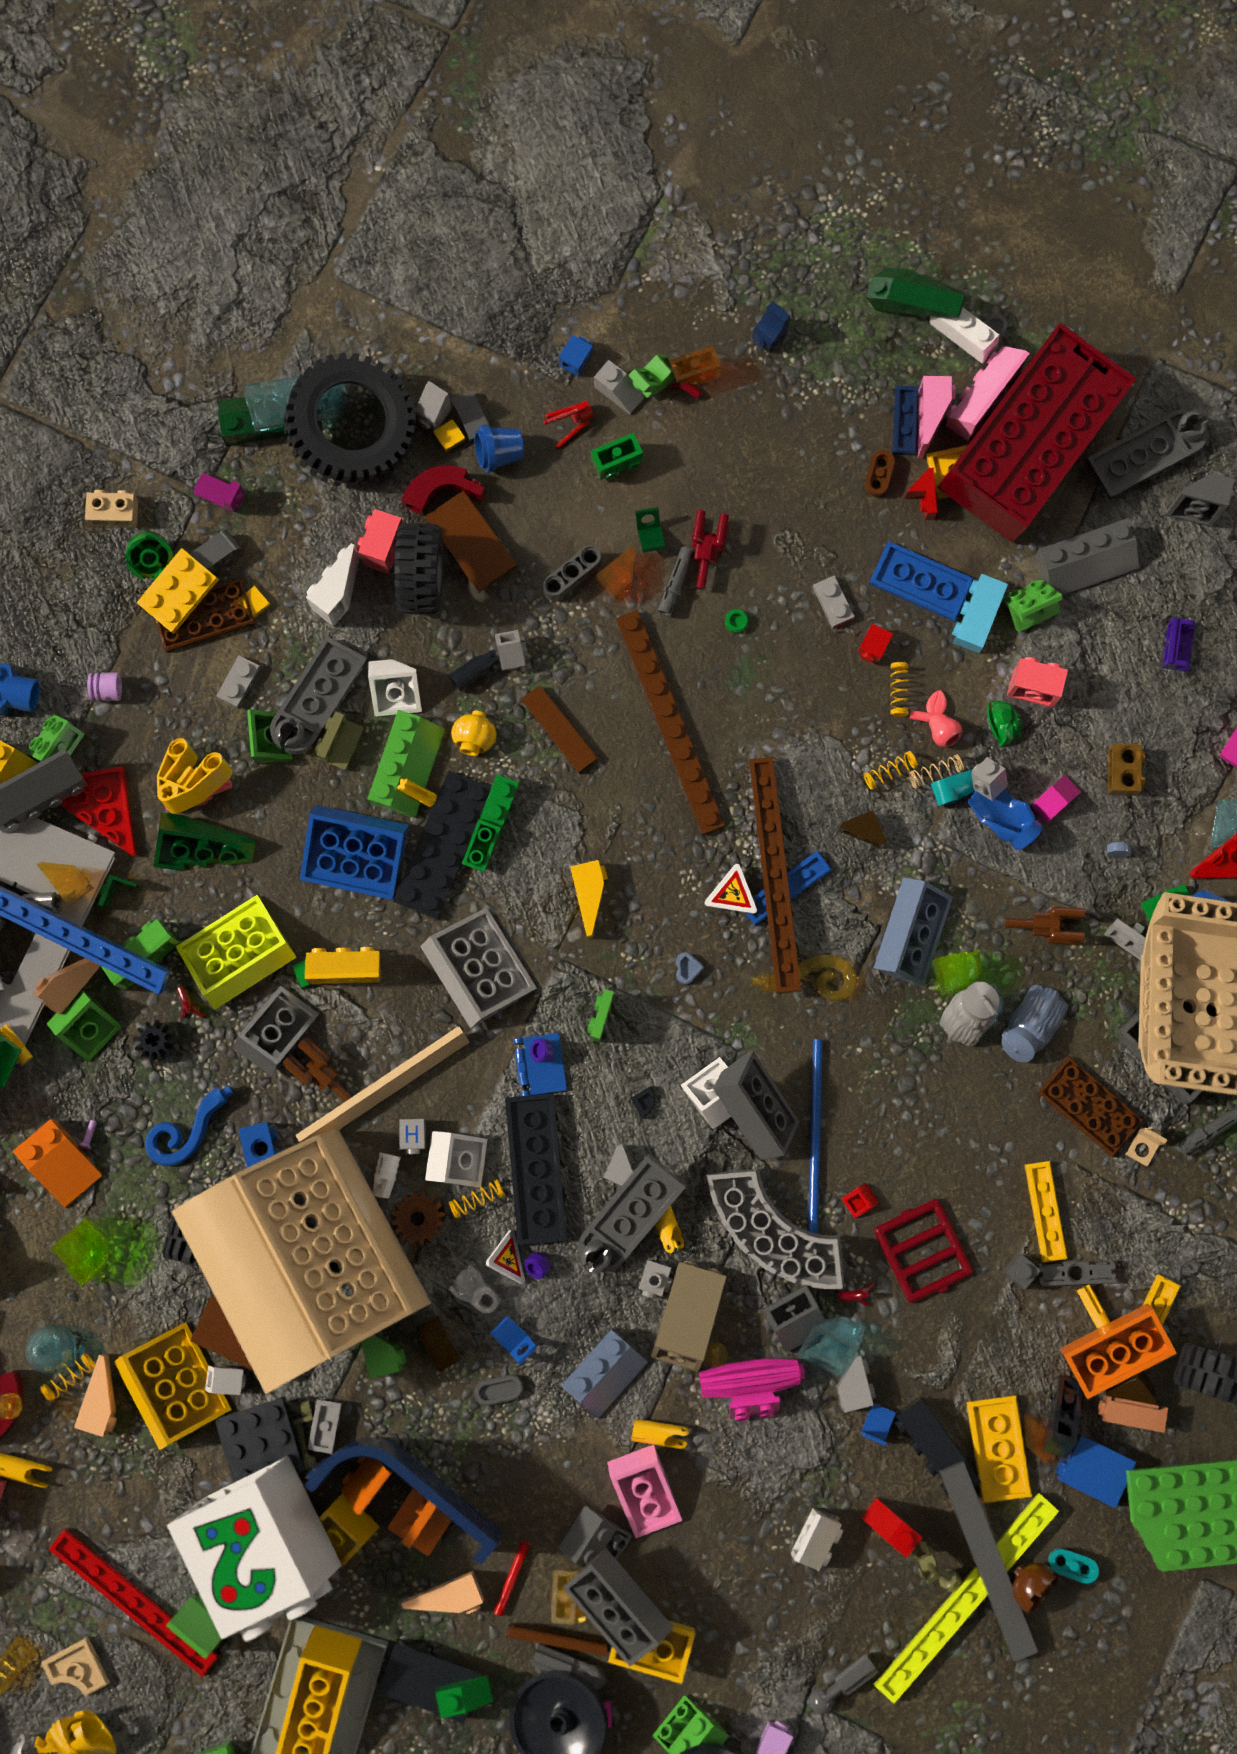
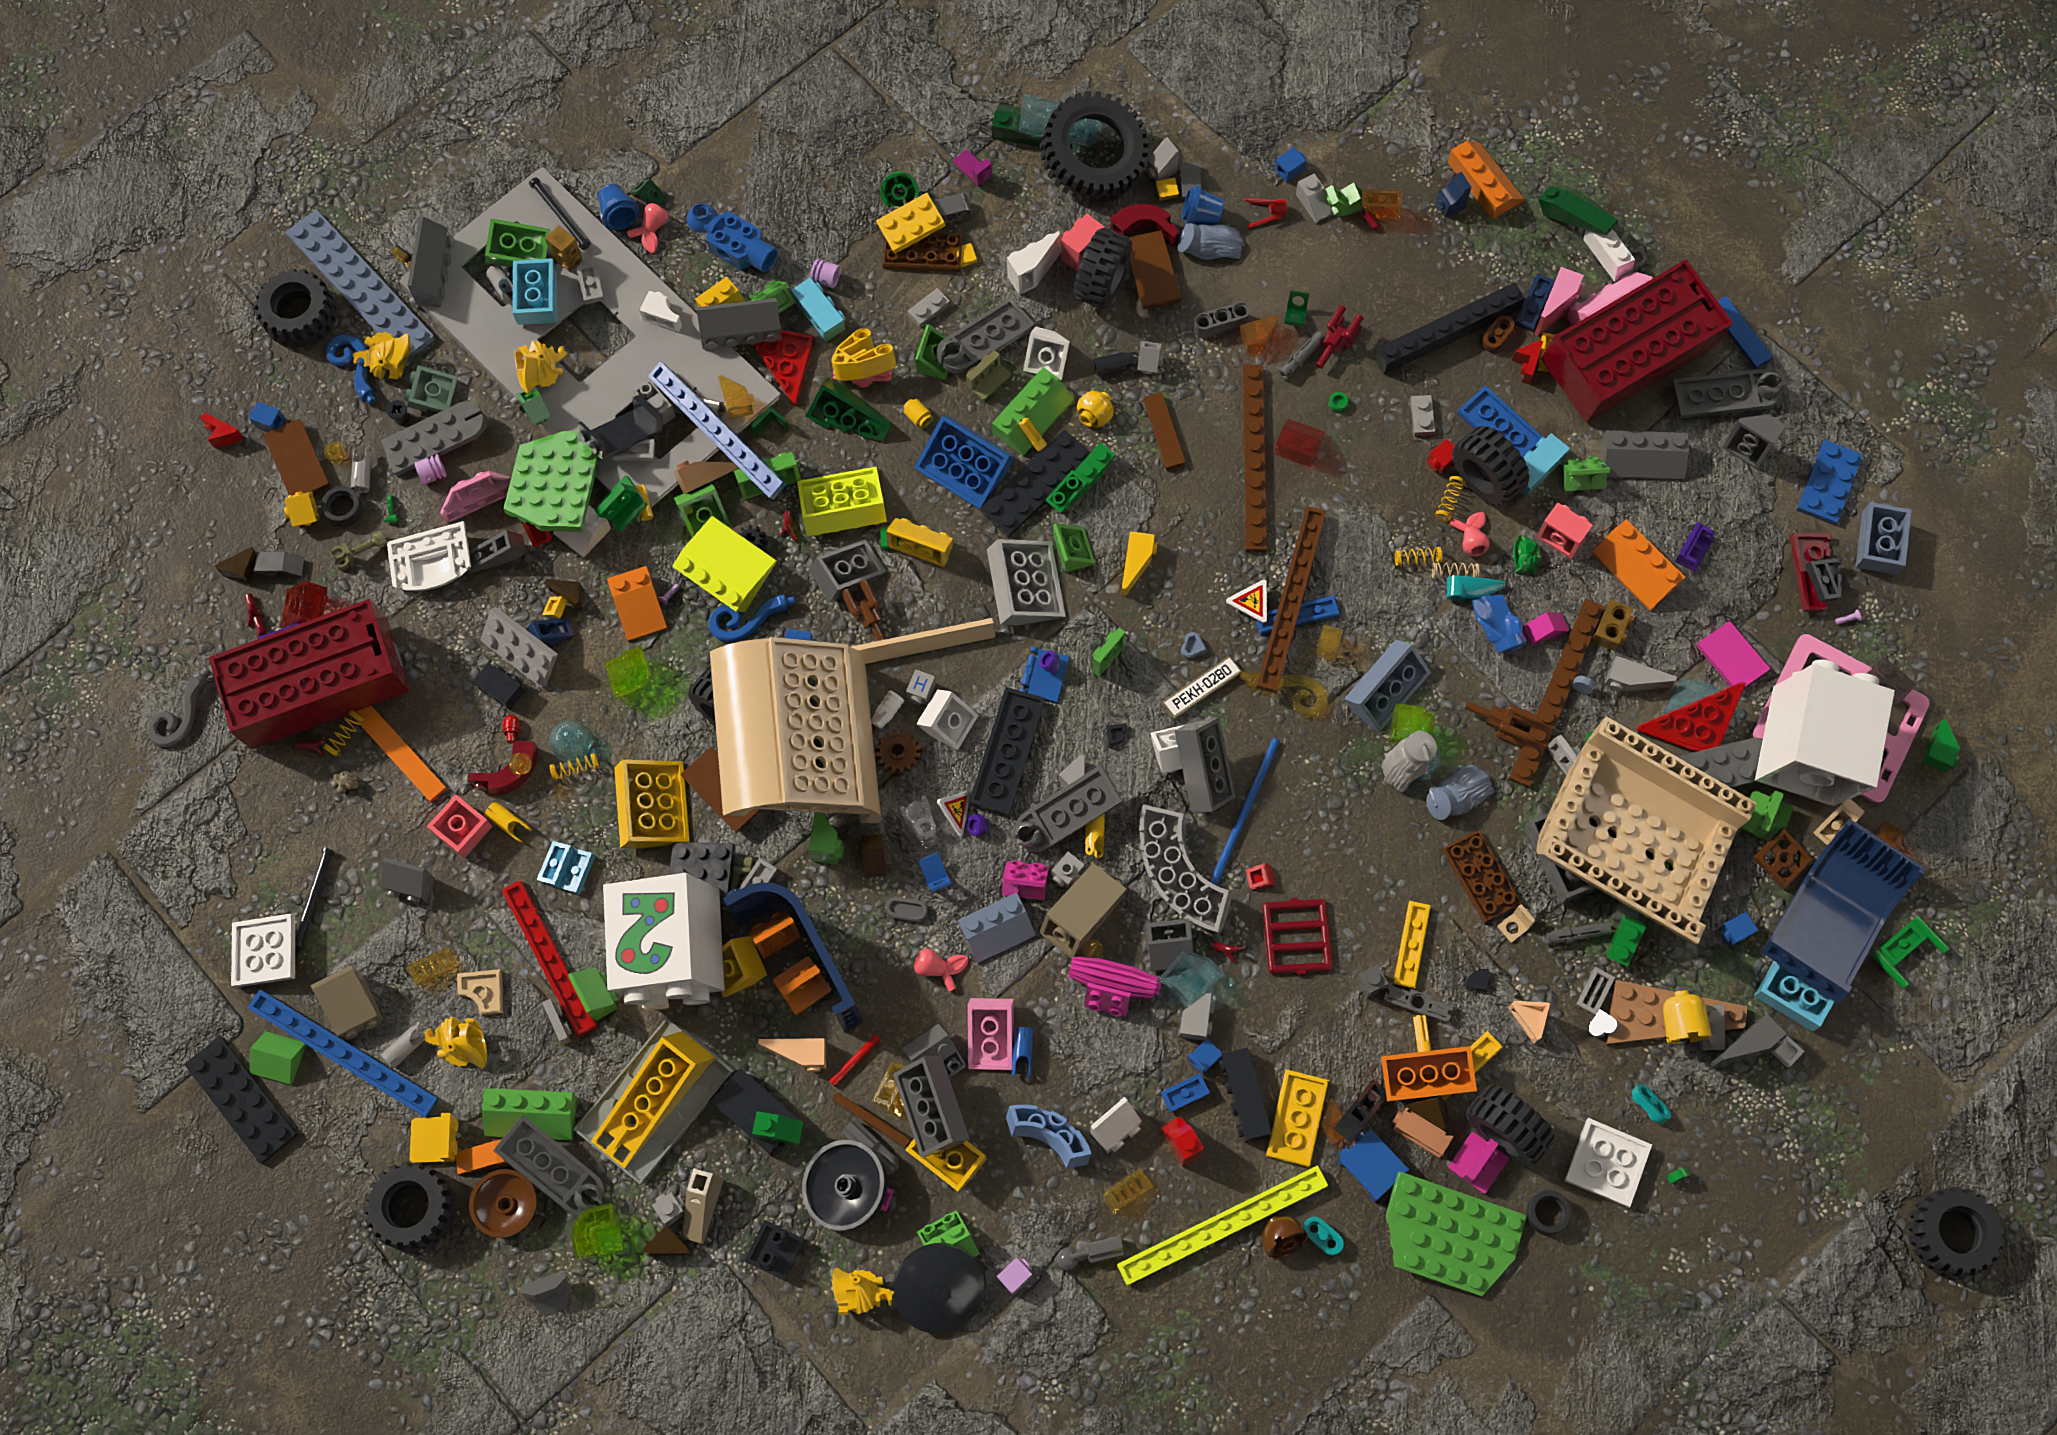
camera: 25 degrees right, 10 degrees down
light nougat slope [74,1354,117,1437] -> none
tan brick [85,490,138,528] -> none
white brick [205,1366,246,1395] -> none
yellow piece [449,1179,505,1219] -> none
green brick [591,432,643,480] -> none
yellow piece [631,1419,689,1449] -> none
dark brown slope [838,810,887,849] -> none
olive bar [912,1541,962,1592] -> none
dark grey tile [939,1461,1038,1662] -> none
light grey brick [971,757,1008,801] -> none
none -> dark azure slope [537,841,595,895]
none -> light grey plate [542,999,572,1045]
none -> neon yellow slope [672,516,777,612]
none -> medium azure brick [791,278,846,342]
none -> yellow brick [903,399,933,428]
none -> coral piece [914,949,969,992]
none -> dark pink bracket [1002,860,1049,900]
none -> medium blue brick [1006,1105,1091,1169]
none -> blue piece [1012,1027,1033,1078]
none -> bright green slope [1053,523,1095,573]
none -> clear yellow slope [1102,1168,1153,1214]
none -> blue plate [1160,1073,1210,1113]
none -> tile [1162,656,1242,720]
none -> sand blue hair [1178,223,1244,260]
none -> clear red slope [1274,419,1326,468]
none -> clear yellow brick [1316,625,1343,660]
none -> black brick [1374,282,1525,375]
none -> orange slope [1447,141,1525,220]
none -> dark pink bracket [1448,1132,1509,1194]
none -> black tyre [1452,426,1530,506]
none -> black tile [1464,968,1489,991]
none -> light nougat slope [1508,1001,1550,1044]
none -> reddish brown plate [1509,598,1605,788]
none -> orange slope [1592,519,1685,611]
none -> light grey slope [1605,656,1677,692]
none -> blue tile [1718,296,1773,369]

